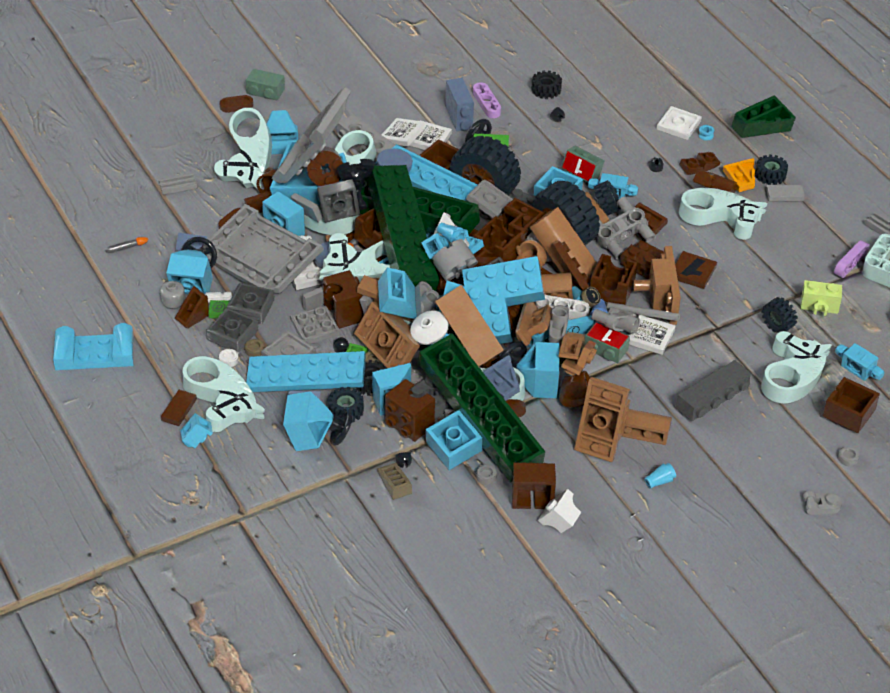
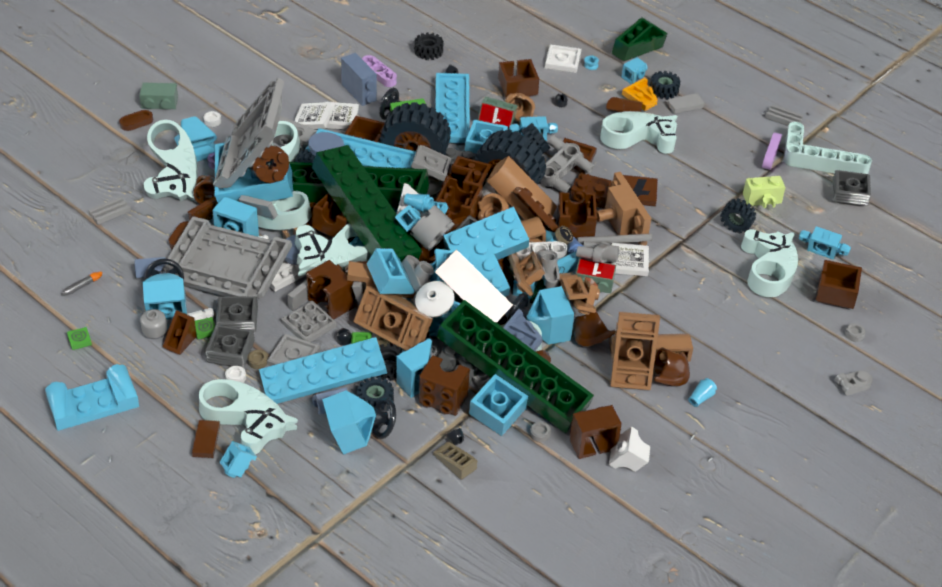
camera: 20 degrees left, 0 degrees up
dark grey brick [317,179,360,223] -> none
black animal [337,159,374,211] -> none
dark grey brick [676,360,751,421] -> none
reddish brown slope [679,152,720,175] -> none
none -> bright green tile [67,327,92,350]
none -> white tile [204,111,221,127]
none -> medium azure plate [436,73,470,143]
none -> reddish brown piece [498,59,540,97]
none -> medium nougat hair [504,93,535,123]
none -> medium azure brick [621,57,648,85]
none -> reddish brown piece [654,347,690,386]

